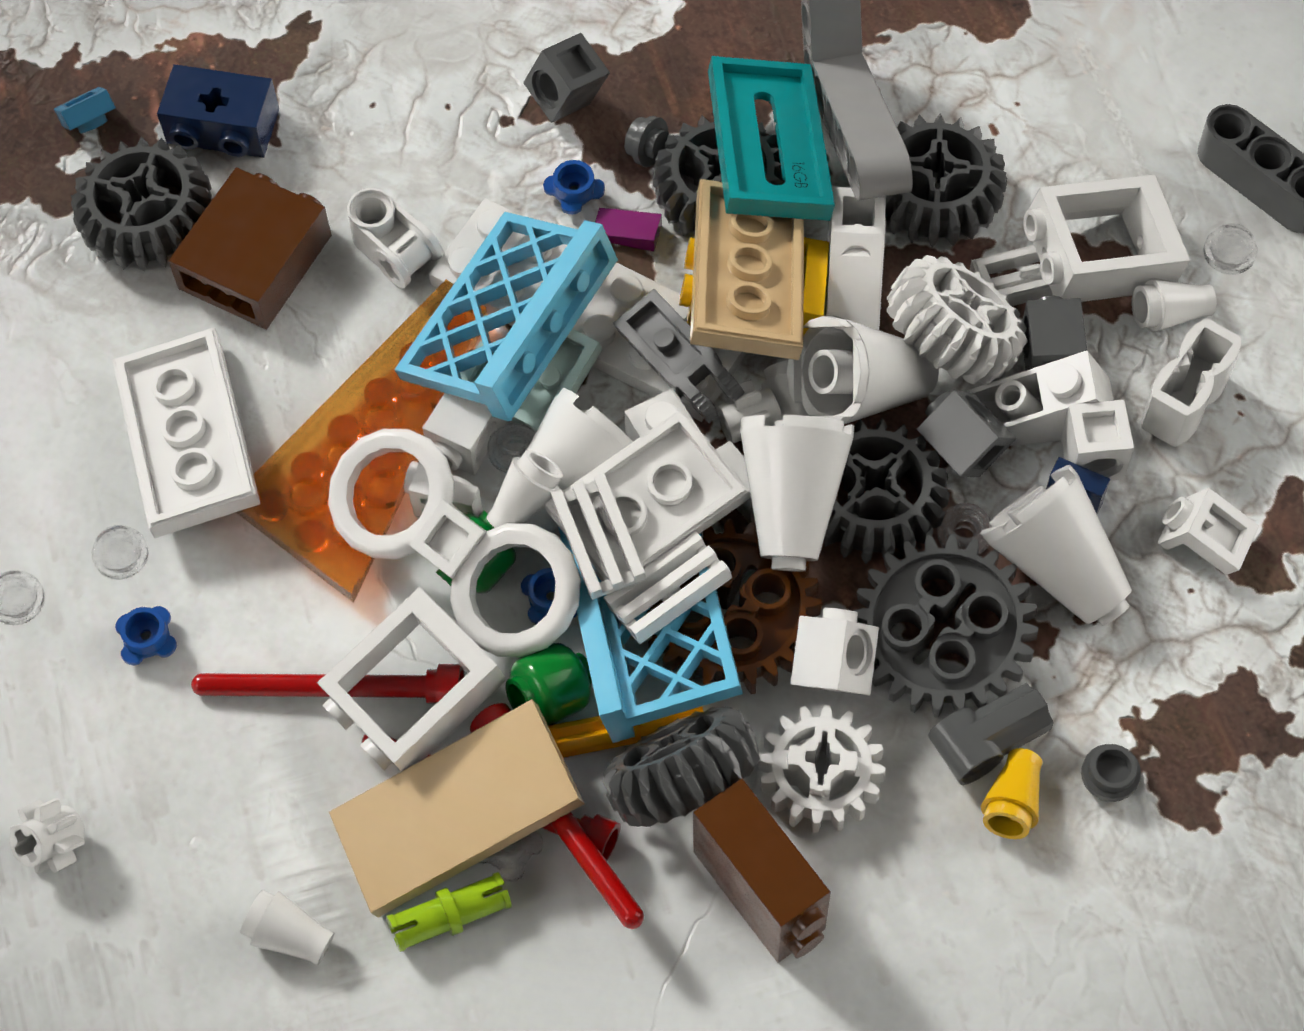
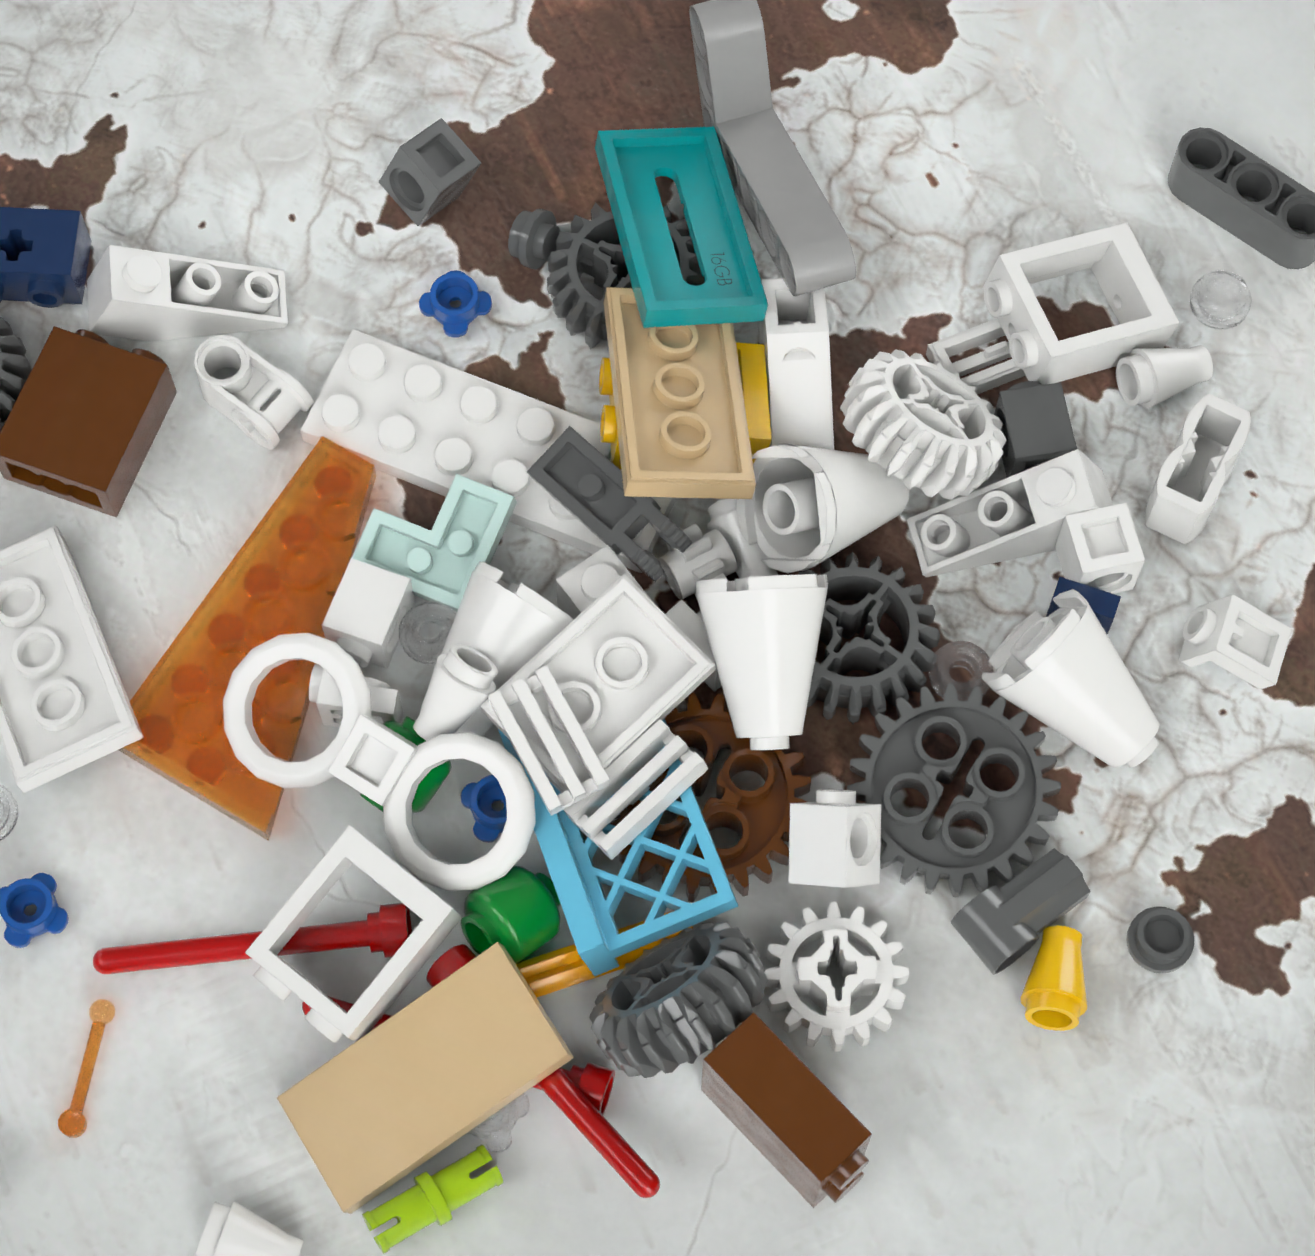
camera: 10 degrees left, 5 degrees up
medium azure fence [394,212,618,422] -> none
magenta piece [595,207,662,252] -> none
dark grey gear [885,113,1007,248] -> none
brick [917,390,1016,478] -> none
none -> clear orange hinge [58,999,115,1138]
none -> white slope [87,245,288,342]

